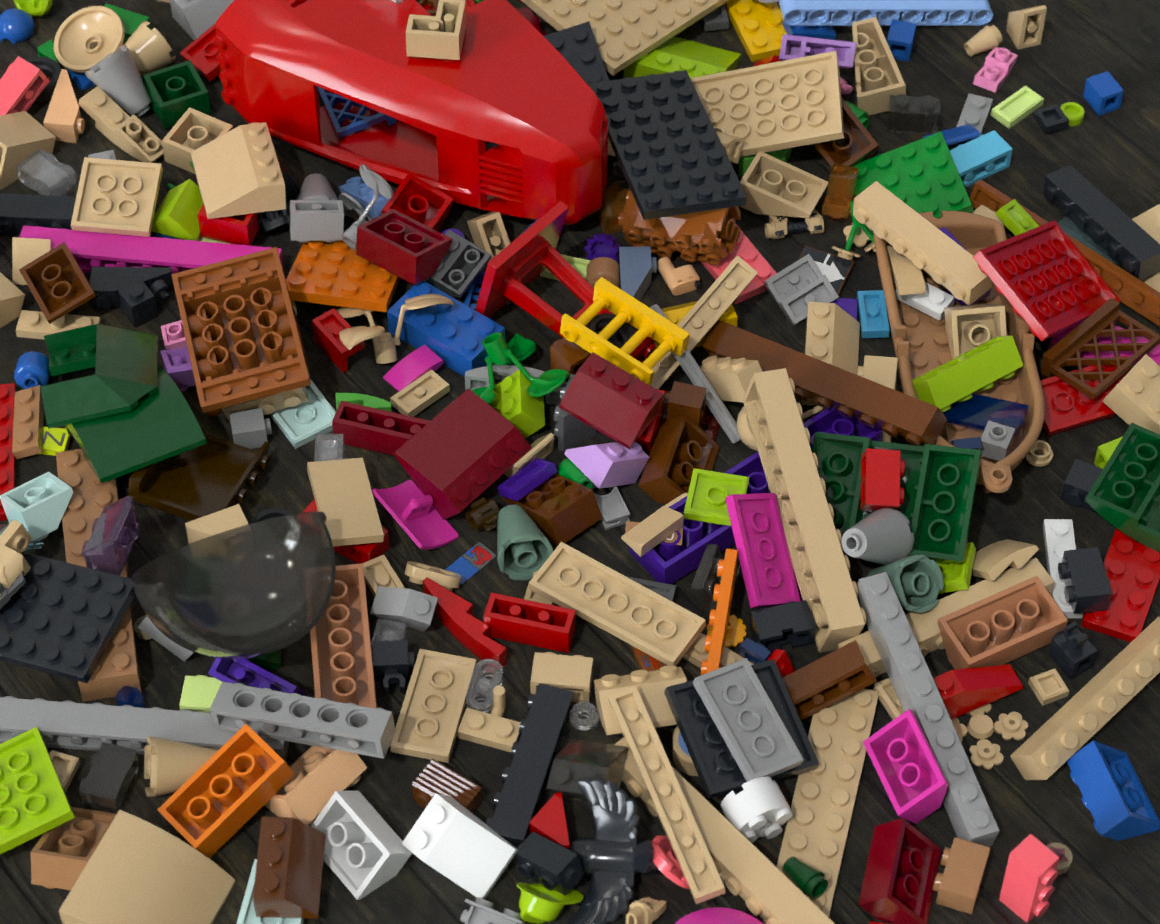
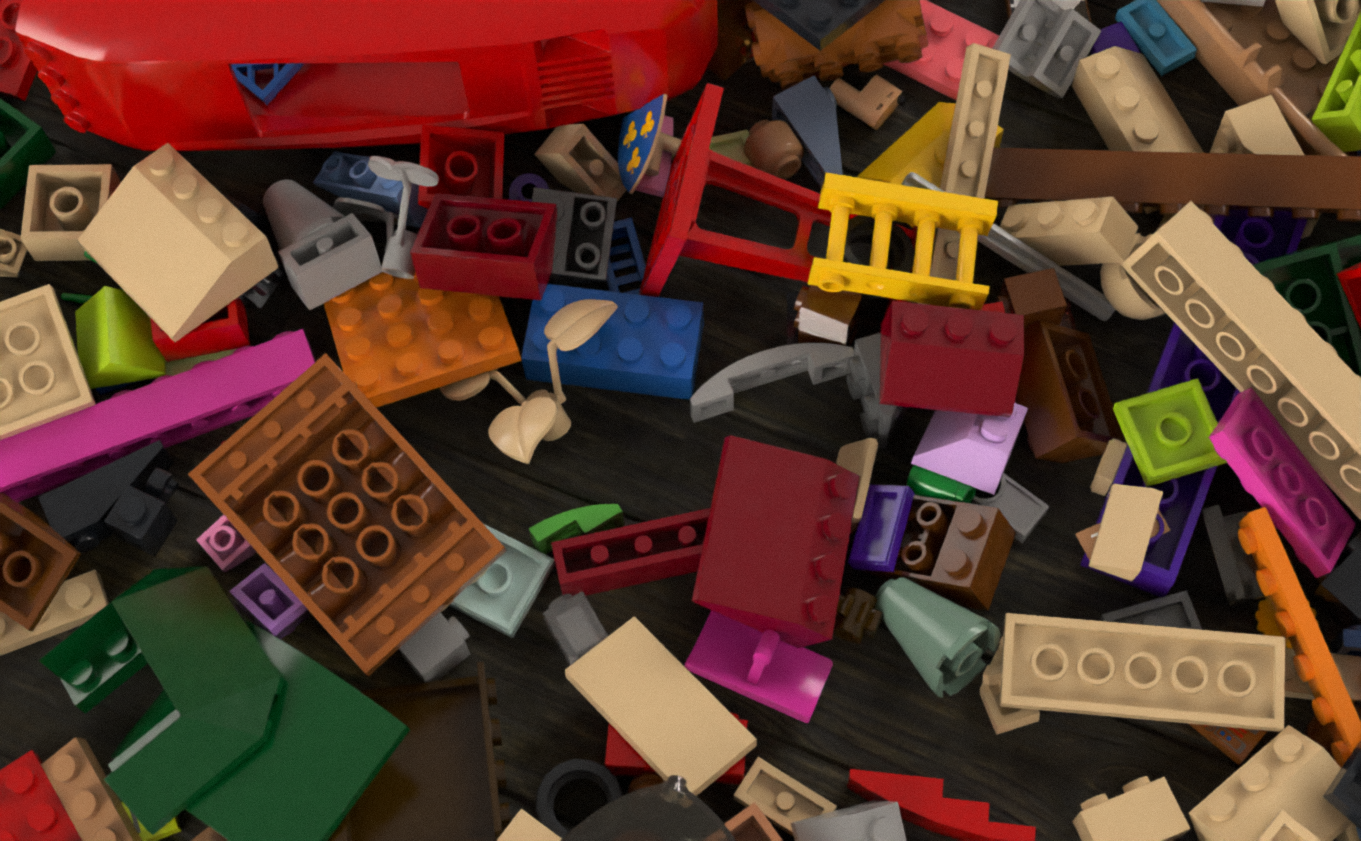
camera: 25 degrees left, 15 degrees up
blue head [14,351,51,389] -> none
red panel [312,308,365,373] -> none
dark pink slope [383,345,444,392] -> none
tan plate [390,369,450,417] -> none
tan plate [405,562,462,592] -> none
sticker [445,542,496,584] -> none
green plant [471,332,570,404] -> none
red brick [484,593,576,653] -> none
lime slope [489,370,545,438] -> none
dark purple piece [584,233,620,262] -> none

